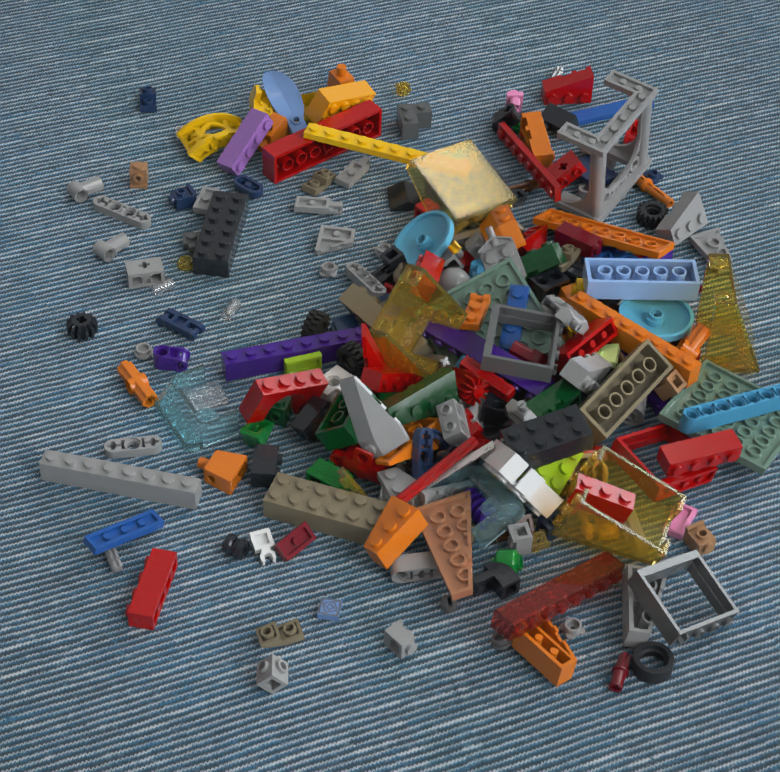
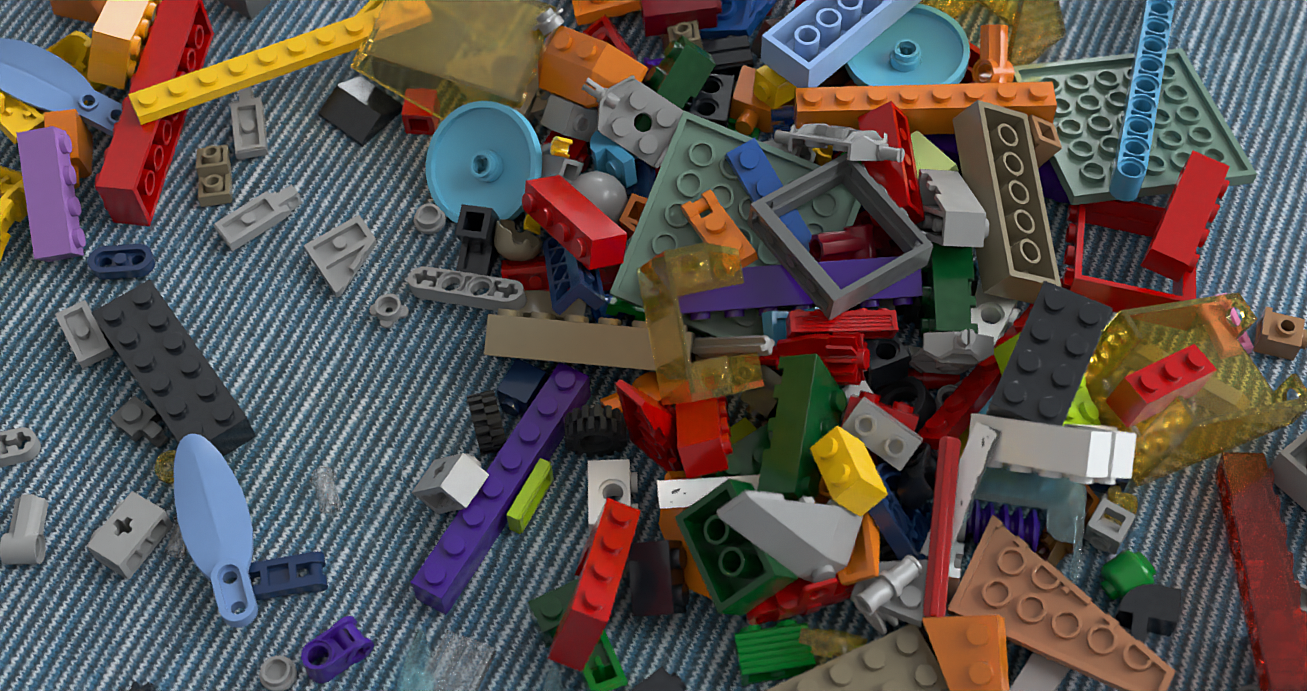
camera: 40 degrees left, 15 degrees up
dark blue brick [168,183,196,211] -> none
none -> medium blue plant [174,434,258,628]
none -> light grey brick [411,453,489,514]
none -> light grey plate [532,7,564,36]
none -> yellow brick [810,426,888,517]
none -> light grey pin [854,555,923,616]

